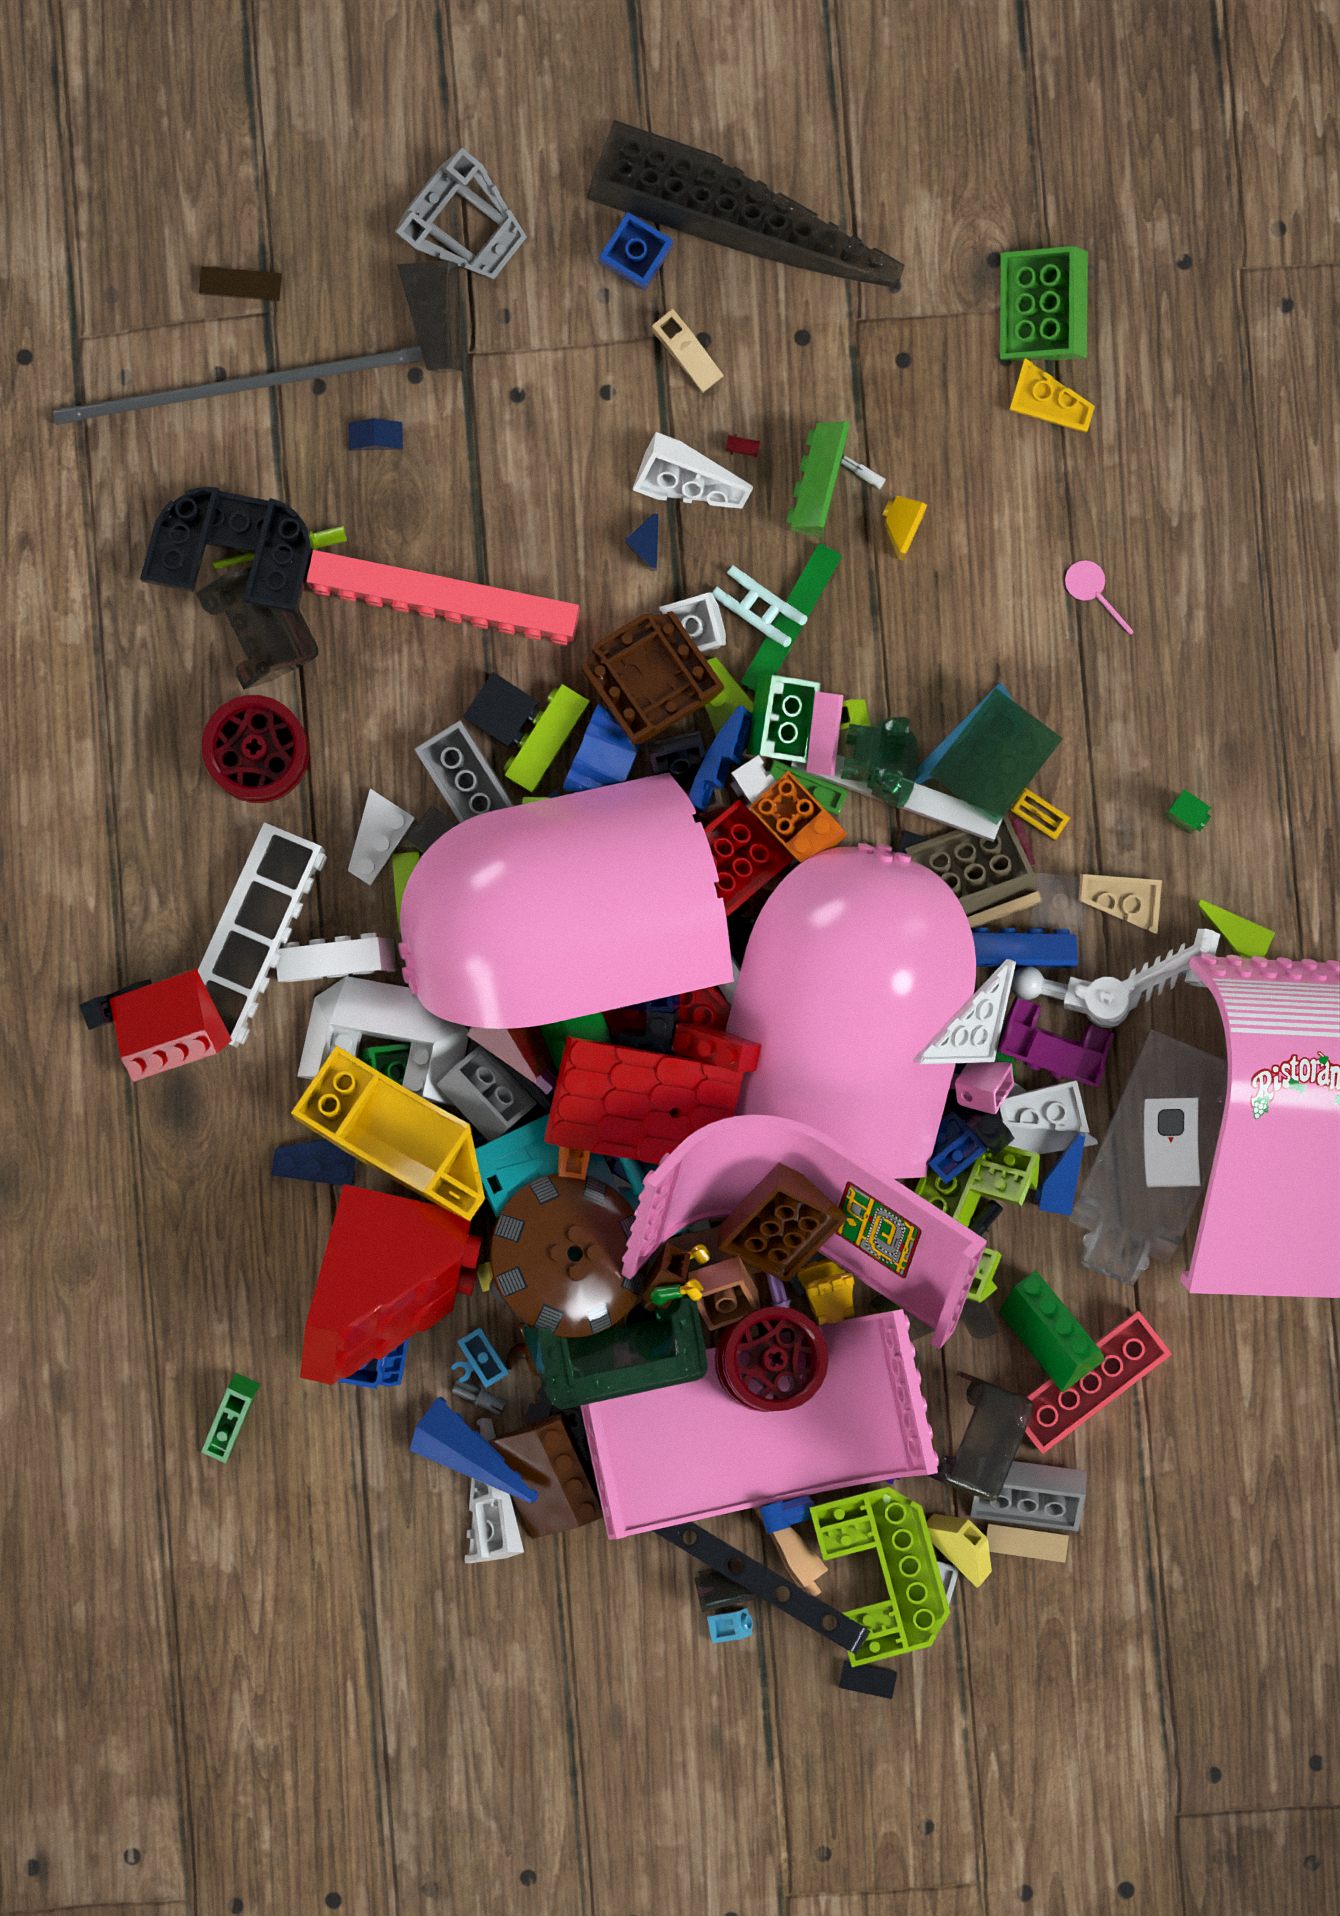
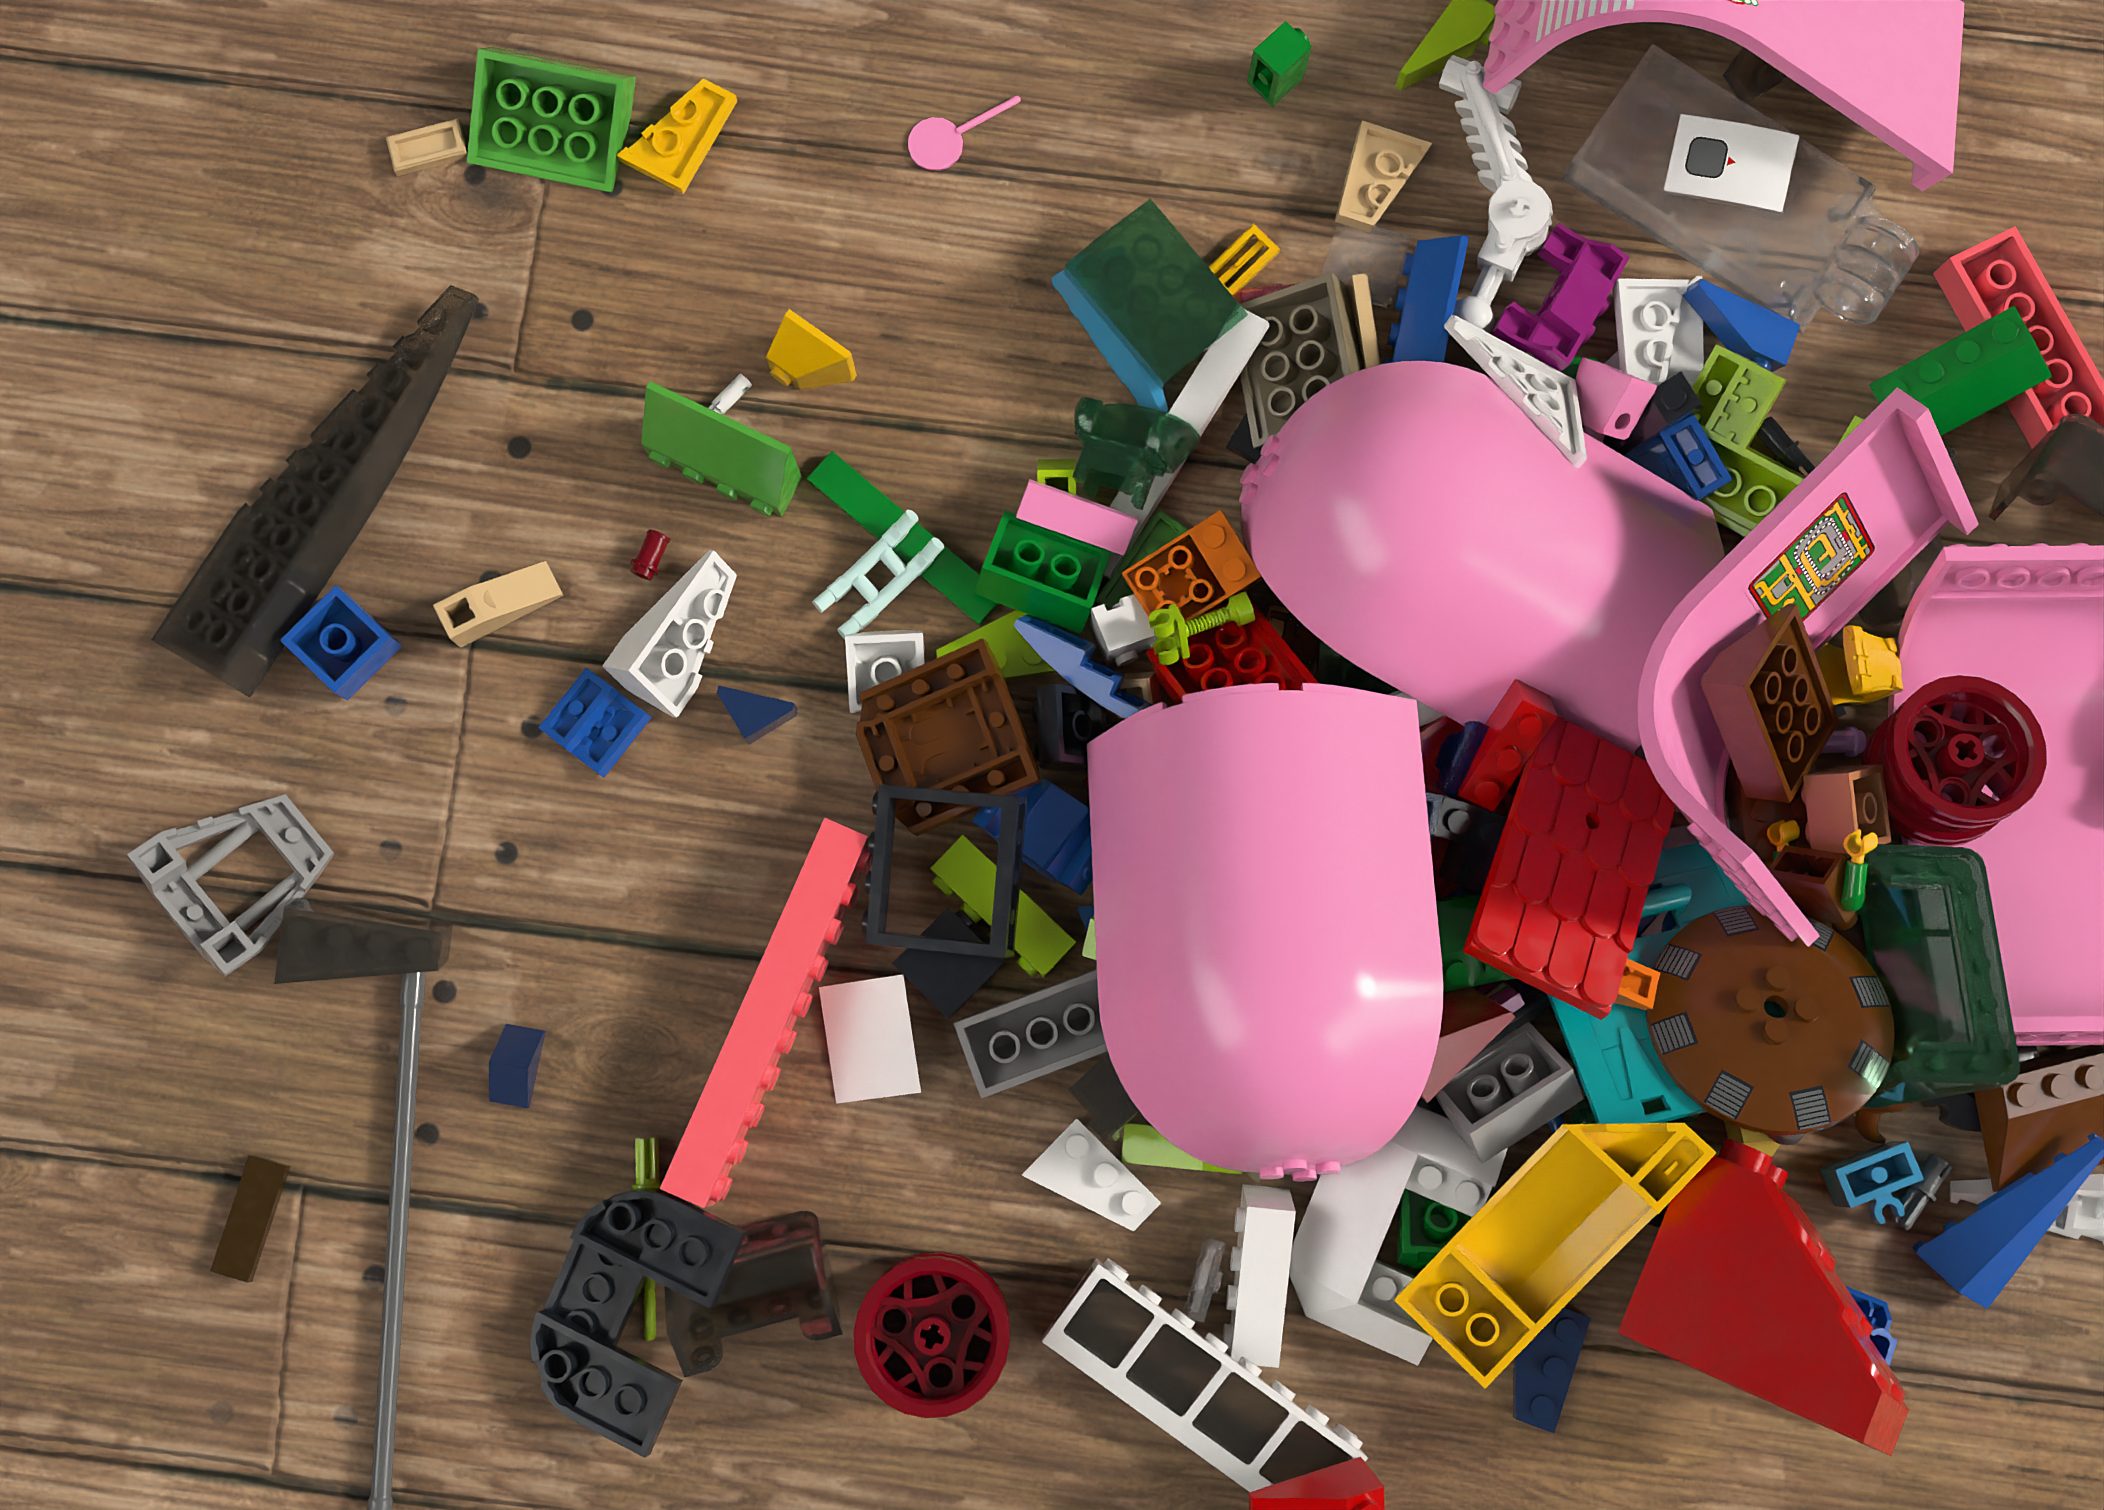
camera: 85 degrees left, 5 degrees down
none -> tan tile [386,119,468,176]
none -> blue slope [538,668,652,778]
none -> white sticker [819,974,921,1104]
none -> black window [862,784,1028,958]
none -> lime bar [1148,592,1255,665]
none -> clear plate [1184,1235,1226,1323]
none -> clear blue tile [1435,721,1489,798]

